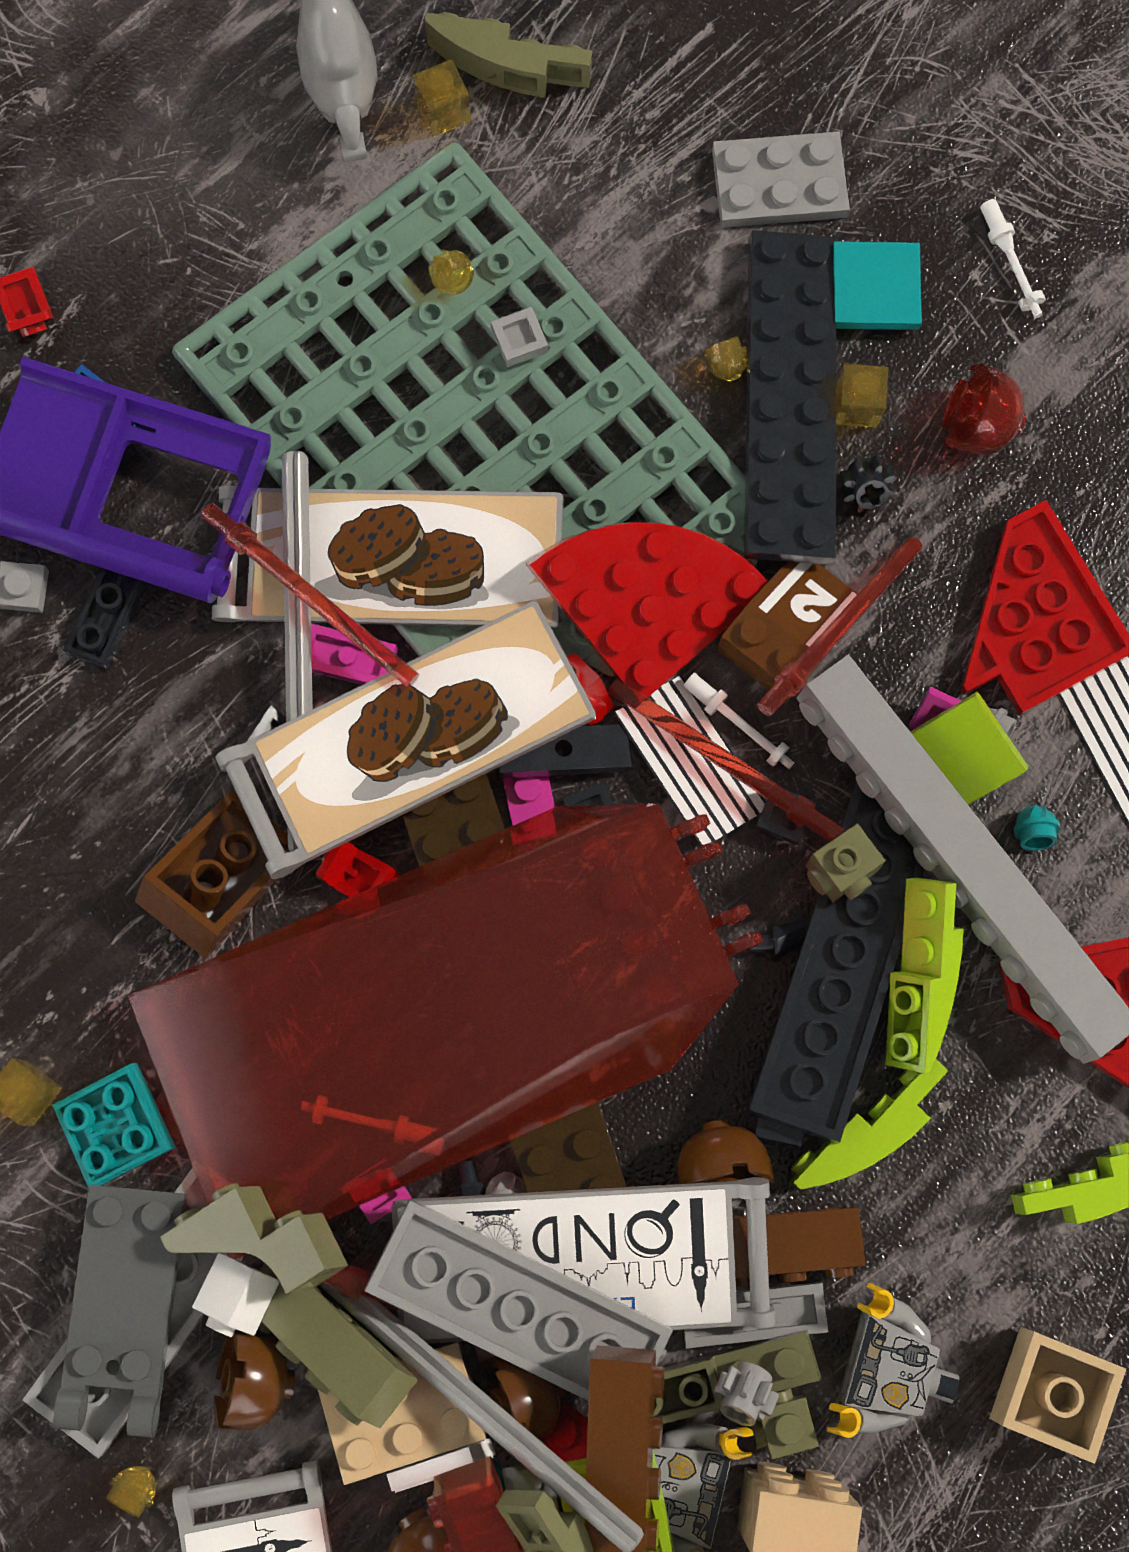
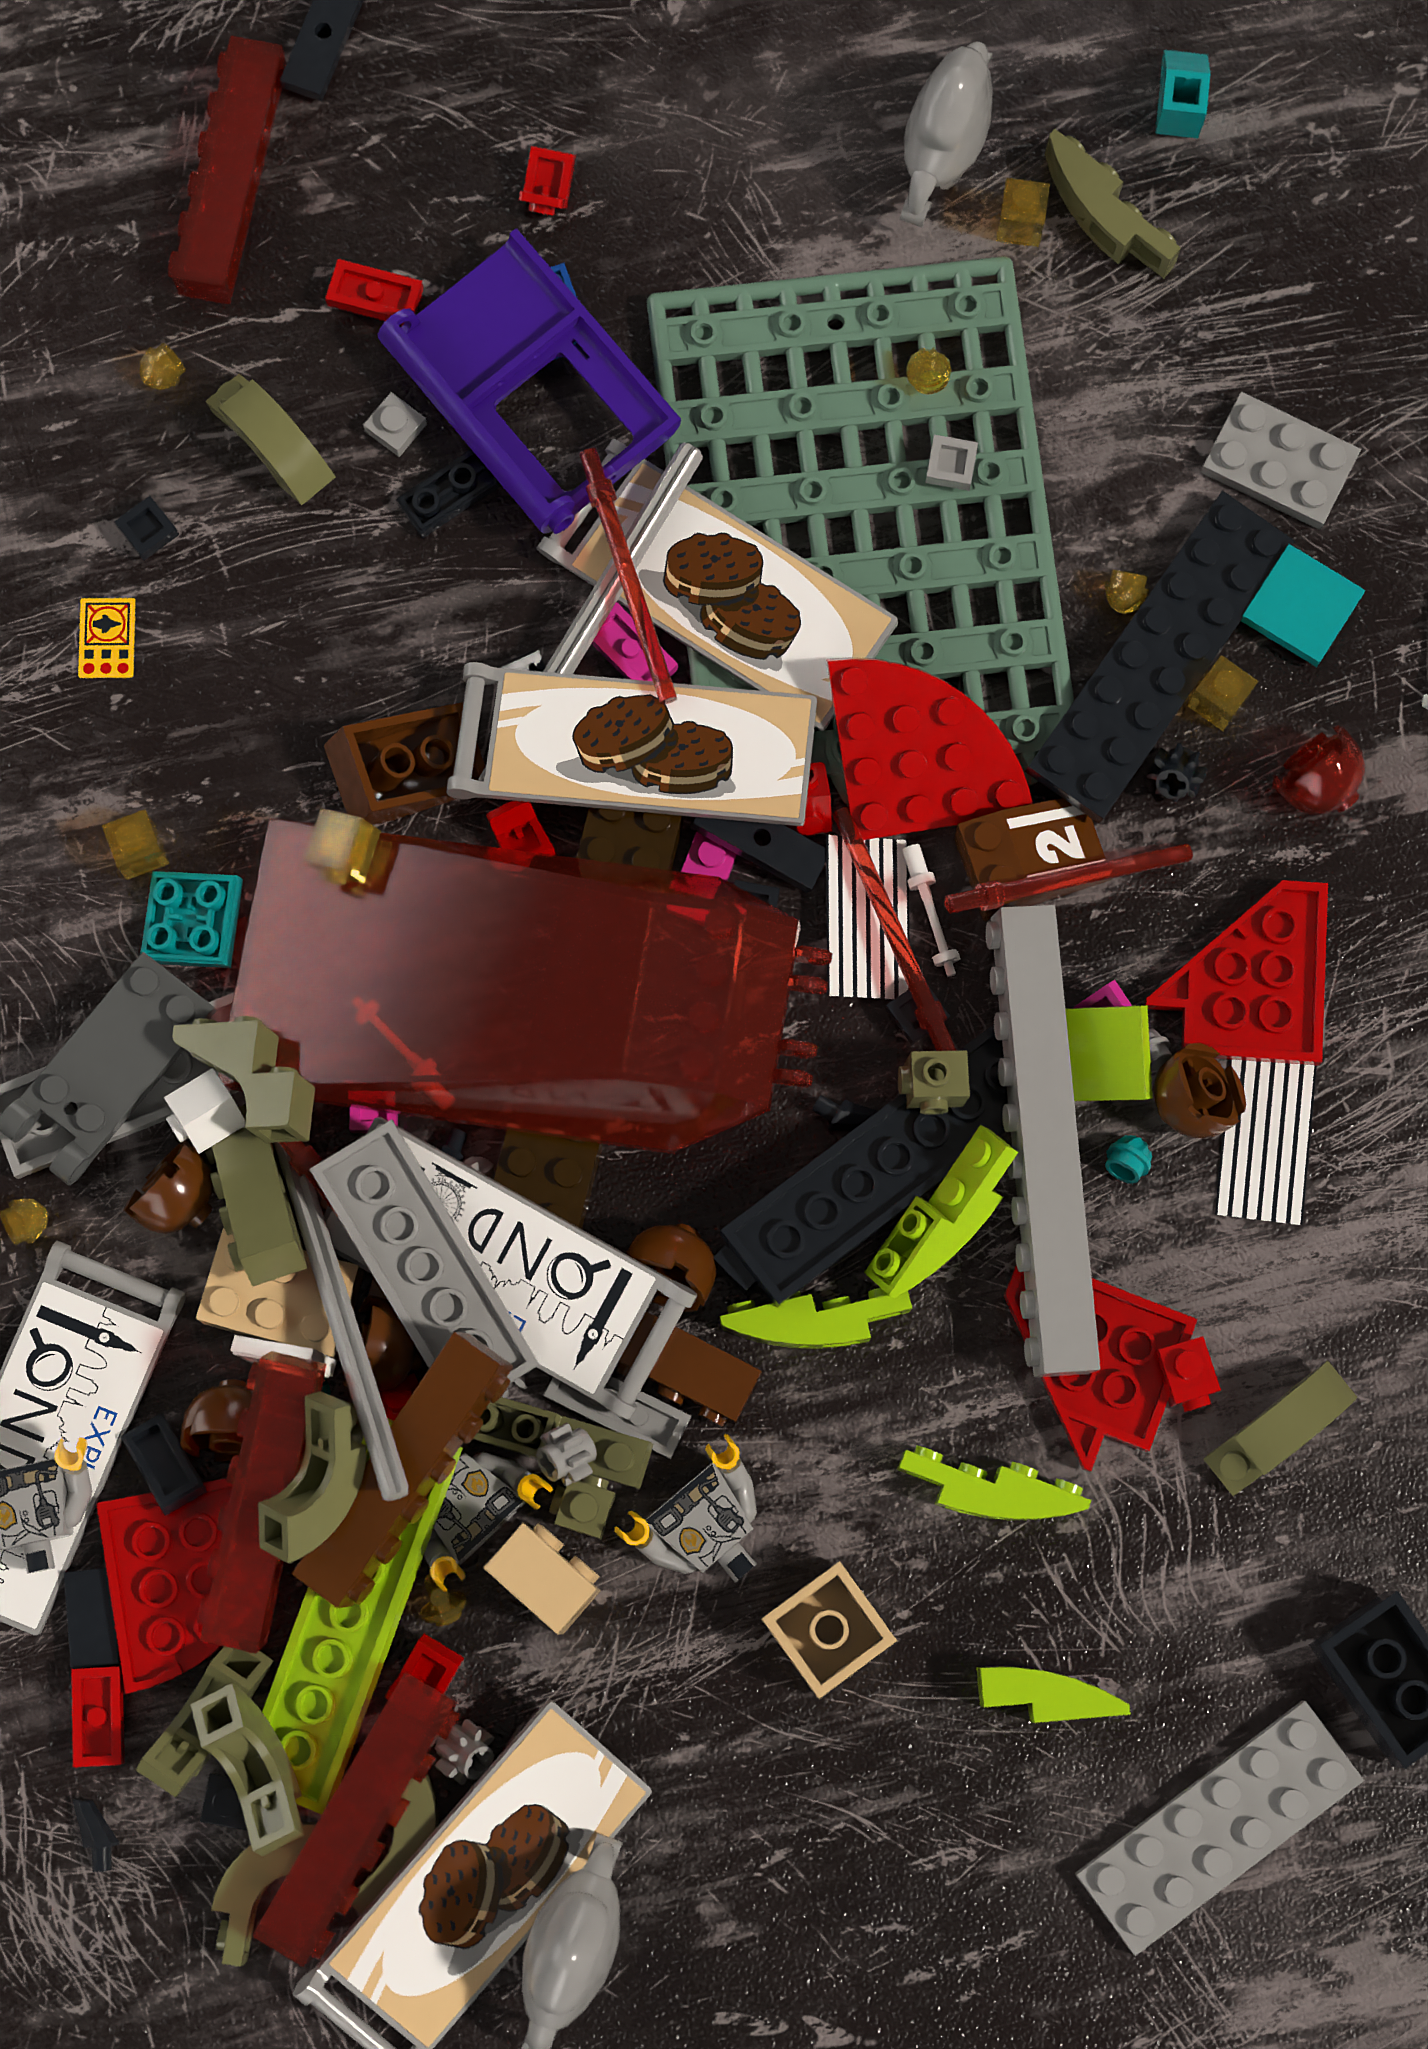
camera: 35 degrees right, 0 degrees up
none -> clear yellow brick [304,808,381,886]
none -> reddish brown cylinder [1153,1043,1247,1138]

